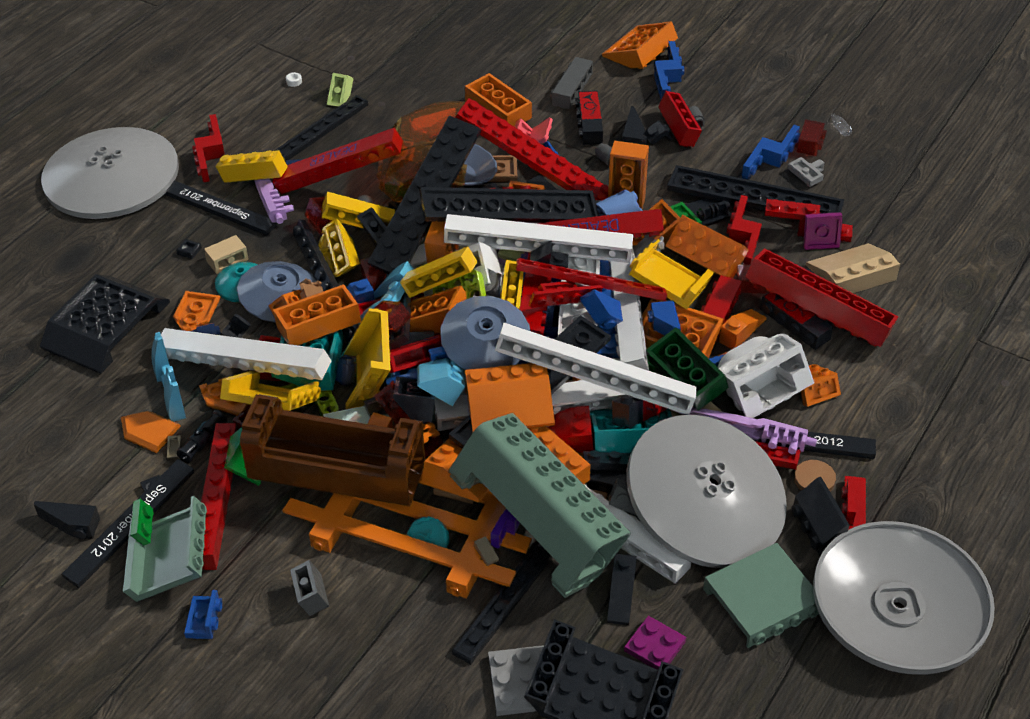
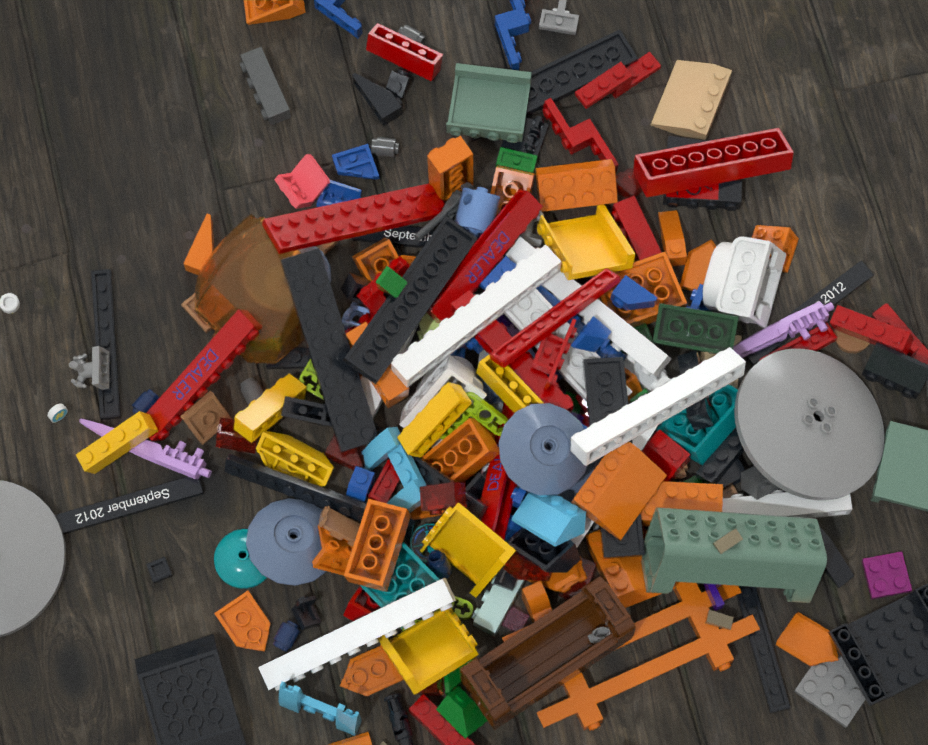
camera: 45 degrees left, 25 degrees up
red bracket [192,114,225,182] -> none
tan brick [204,235,248,274] -> none
yellowish green slope [327,73,353,107] -> none
teal tile [407,517,449,560] -> none
orange brick [465,73,532,127] -> none
black slope [530,241,569,268] -> none
black brick [575,91,603,145] -> none
magenta plate [803,212,843,250] -> none
none -> tile [47,404,68,423]
none -> light grey piece [69,346,109,390]
none -> medium nougat tile [180,391,232,445]
none -> blue wing [332,144,380,180]
none -> green slope [376,266,407,298]
none -> sand green panel [446,63,532,143]
none -> dark tan piece [713,528,743,554]
none -> orange tile [776,612,839,666]
none -> red brick [830,305,914,355]

